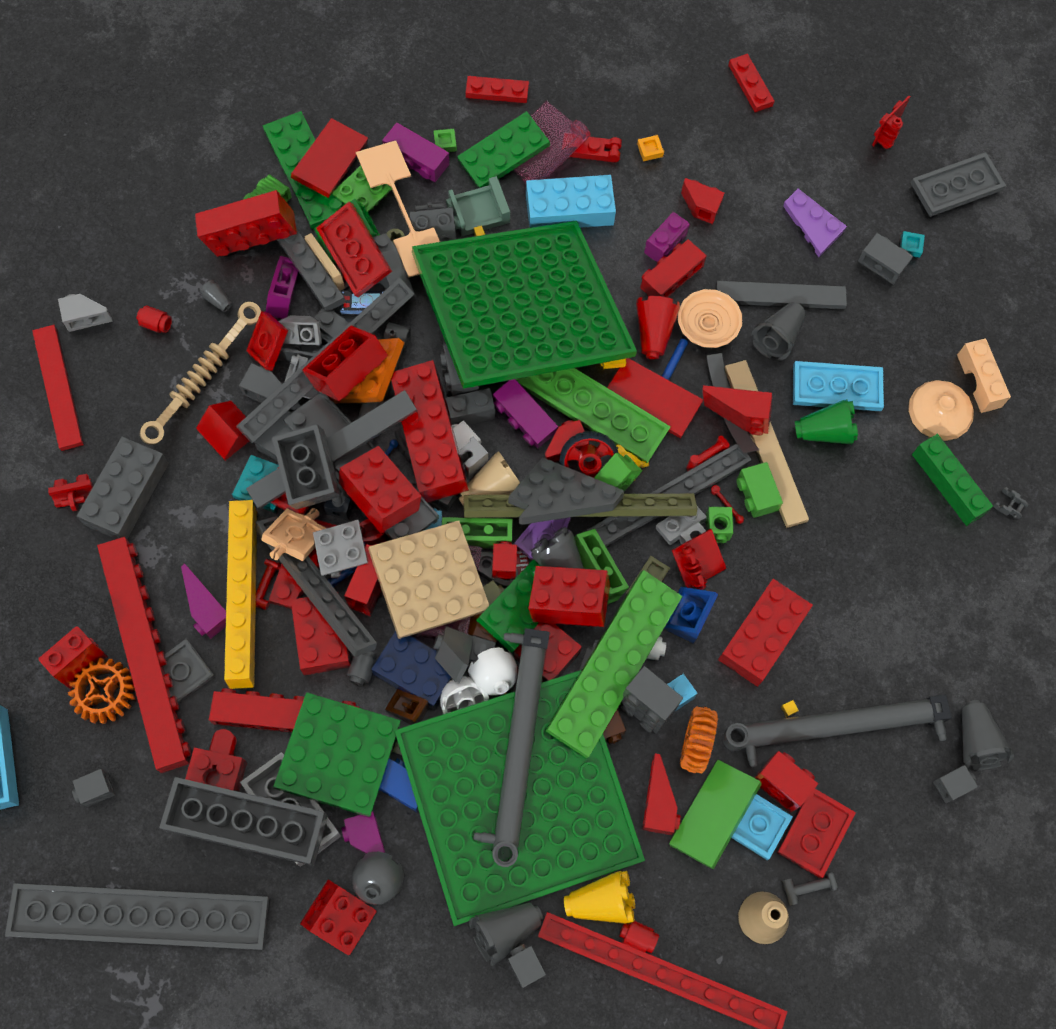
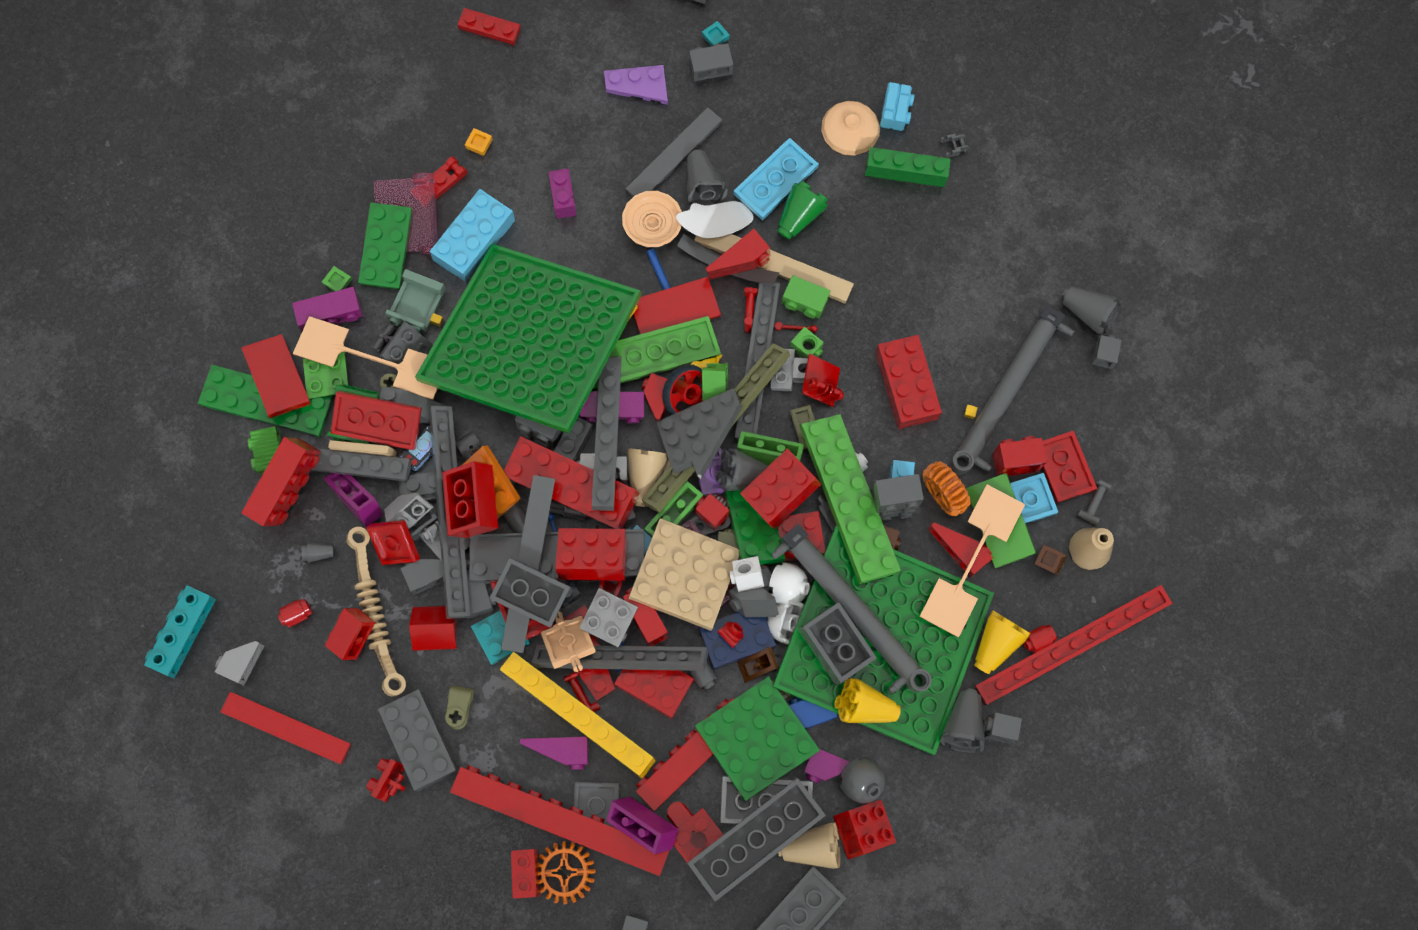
camera: 50 degrees left, 5 degrees up
red plate [466,76,529,103] -> none
red cone [636,296,680,359] -> none
red brick [640,239,707,298] -> none
blue slope [664,587,718,644] -> none
red slope [681,178,725,224] -> none
light nougat arch [957,338,1011,413] -> none
none -> teal brick [144,586,216,678]
none -> red brick [325,608,376,660]
none -> olive piece [445,685,474,730]
none -> dark grey plate [592,357,622,511]
none -> magenta brick [606,796,679,854]
none -> white sticker [676,201,753,238]
none -> red plate [718,621,744,648]
none -> white brick [730,556,764,592]
none -> tan cone [778,823,840,869]
none -> dark grey brick [798,602,877,685]
none -> yellow cone [835,677,900,723]
none -> medium azure brick [880,82,914,131]
none -> light nougat hinge [919,485,1025,637]
none -> reddish brown brick [1035,545,1067,575]

